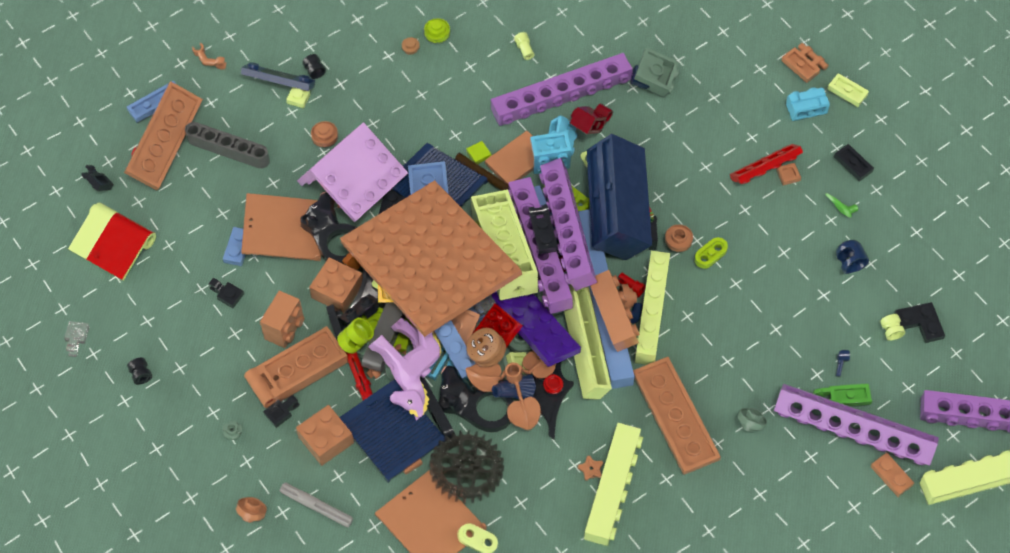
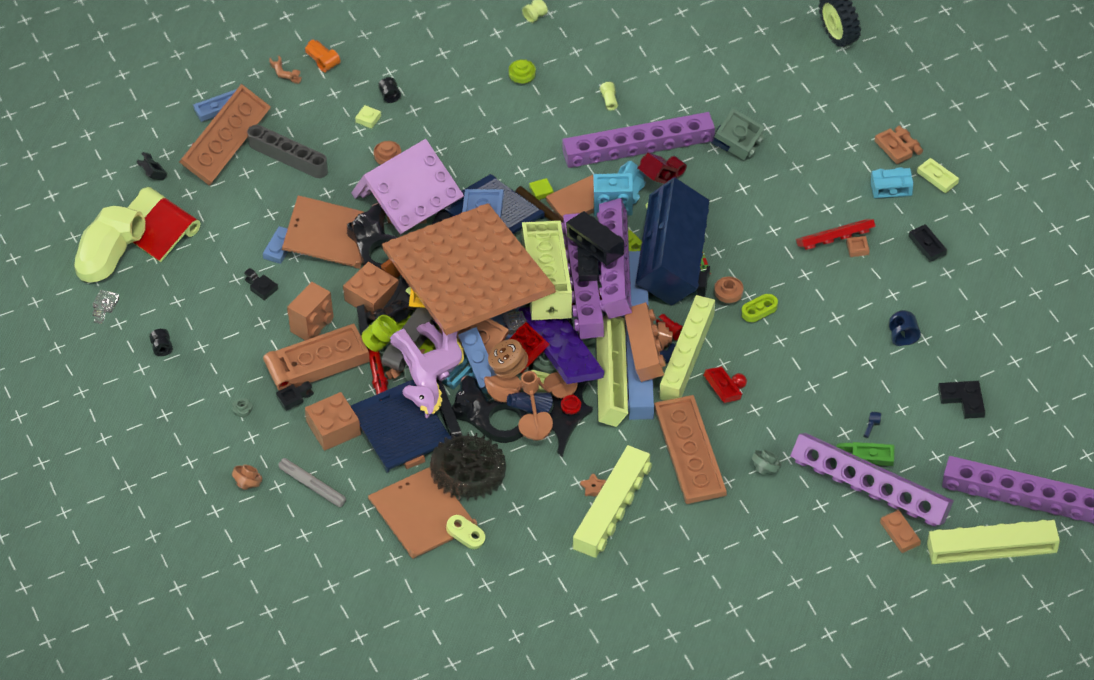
camera: 10 degrees right, 10 degrees down
plate [241,62,315,91] -> none
medium nougat plate [402,37,420,55] -> none
bright green bar [825,193,858,218] -> none
yellowish green wheel [880,314,906,341] -> none
none -> yellowish green piece [74,206,145,282]
none -> orange piece [305,39,341,72]
none -> black brick [566,211,624,266]
none -> red plate [703,366,747,403]

